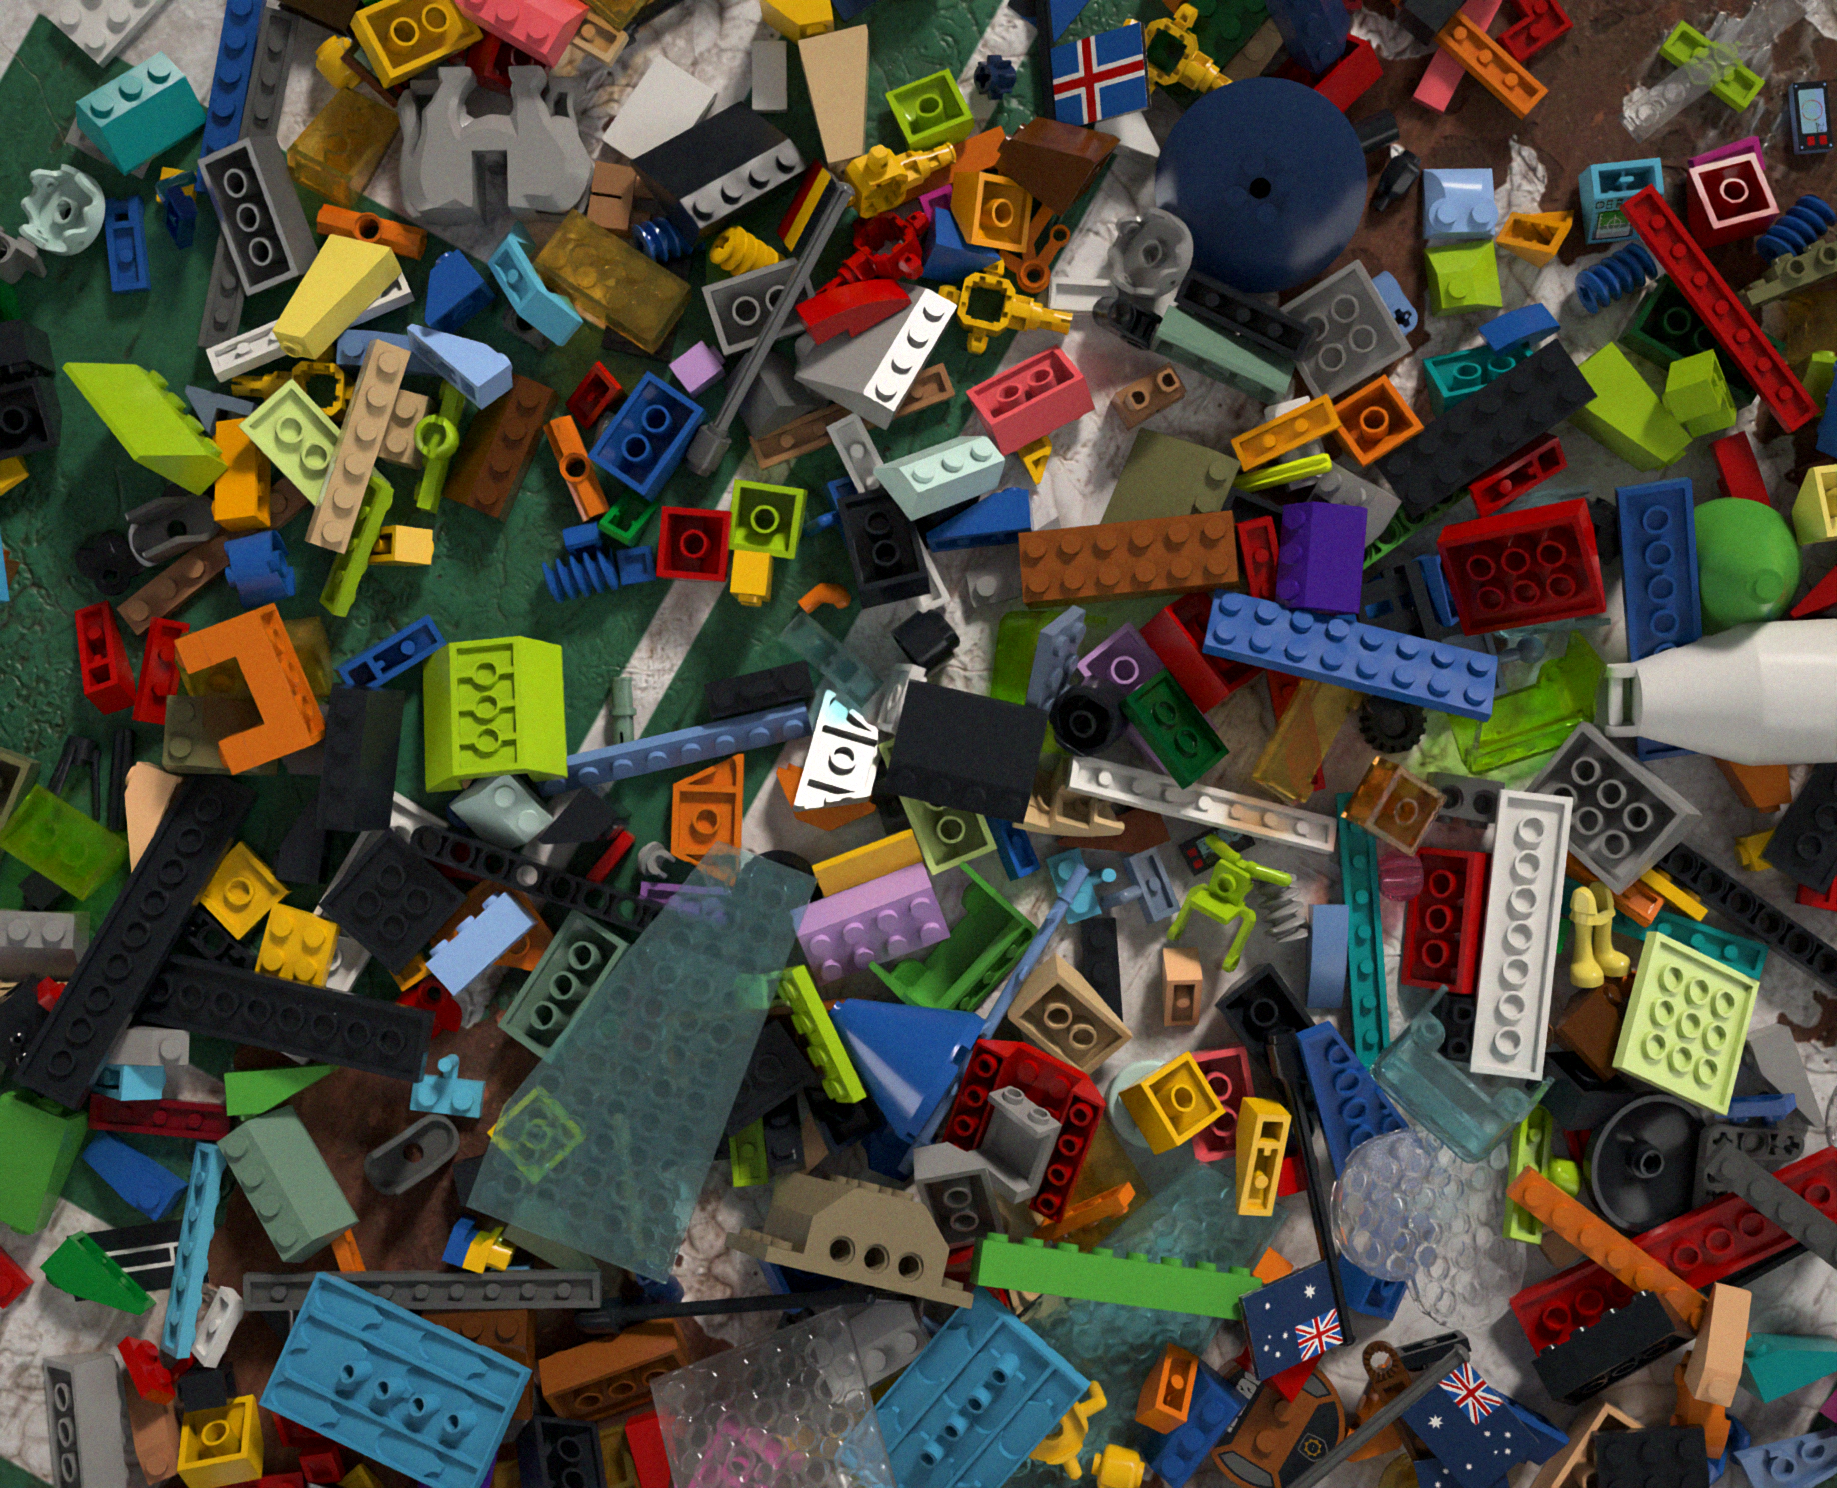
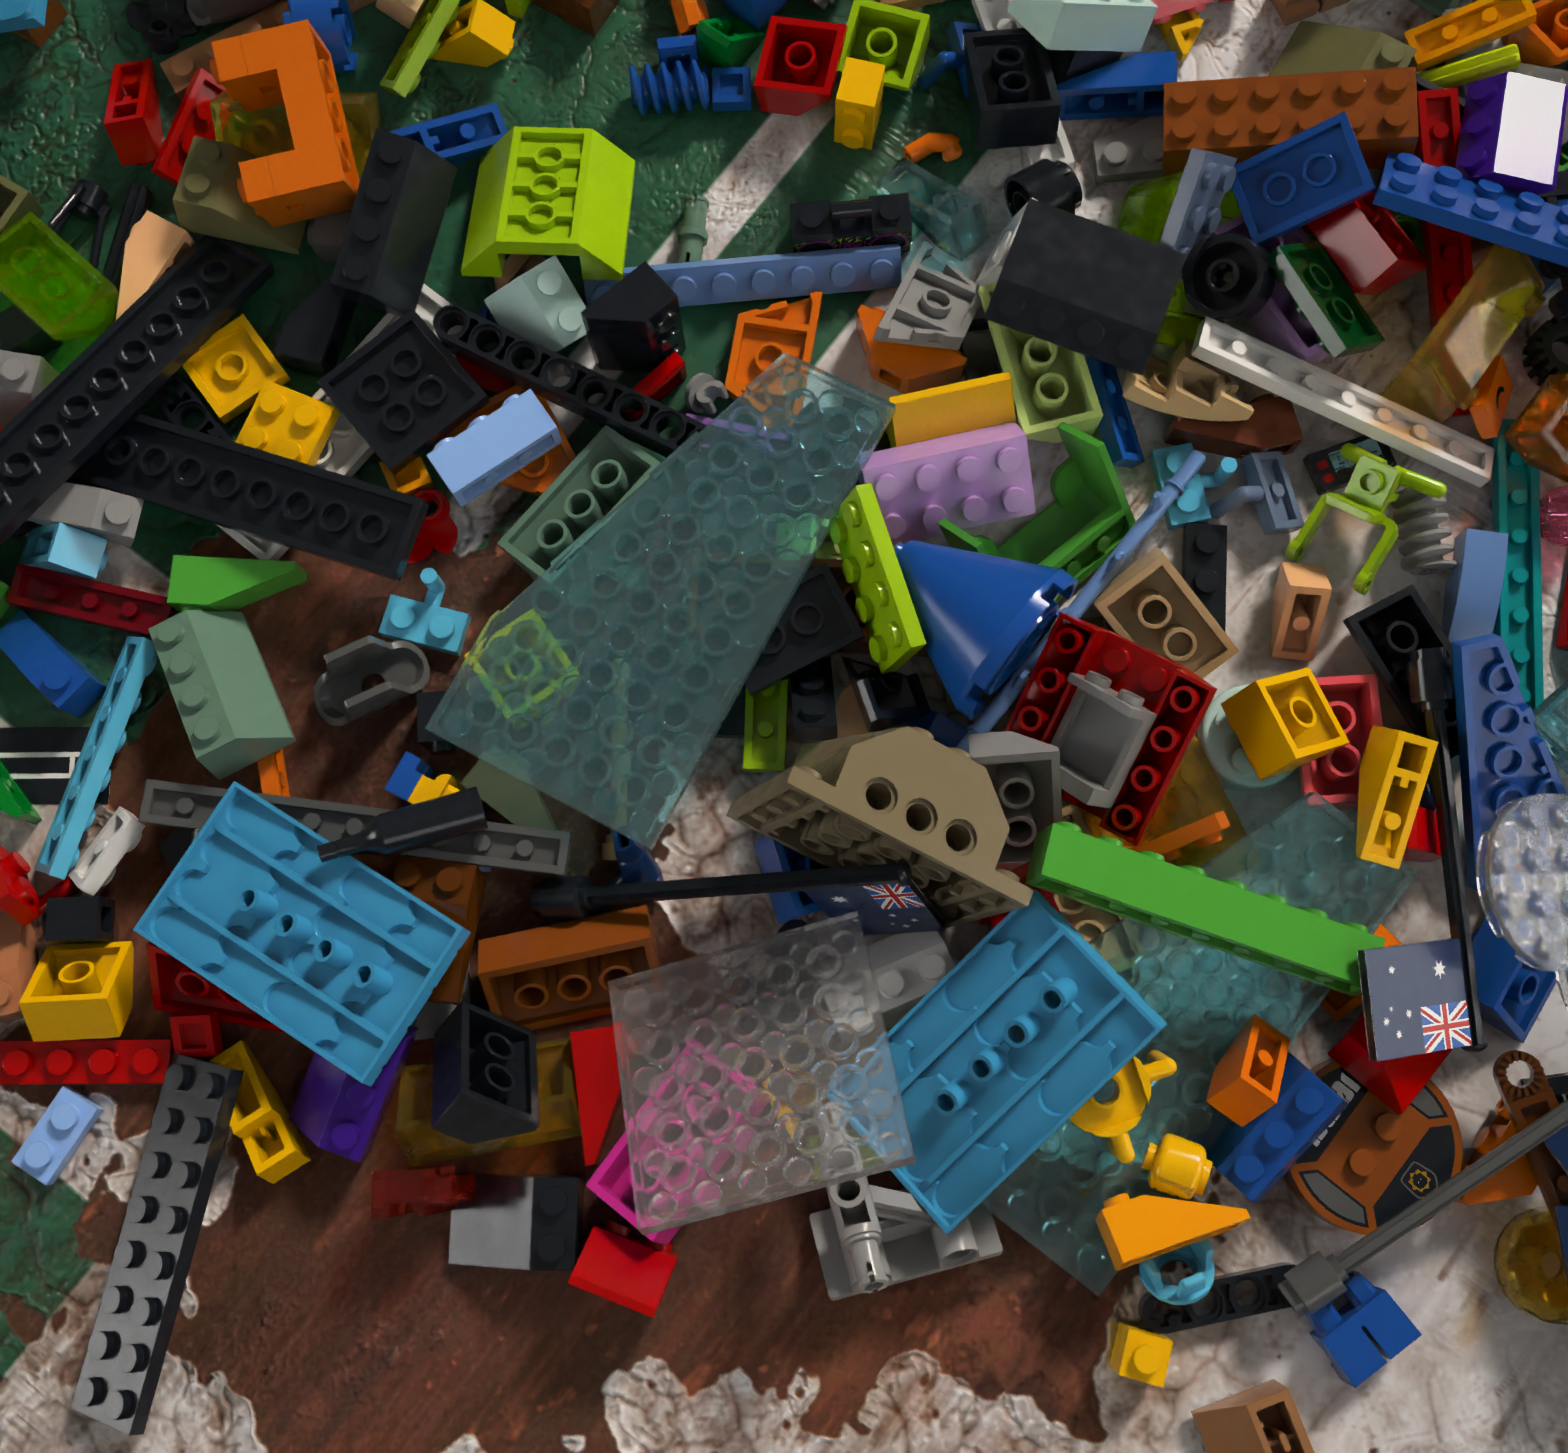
camera: 10 degrees right, 10 degrees down
none -> black piece [317,786,488,863]
none -> blue plate [1232,111,1377,246]
none -> orange tile [1469,354,1513,439]

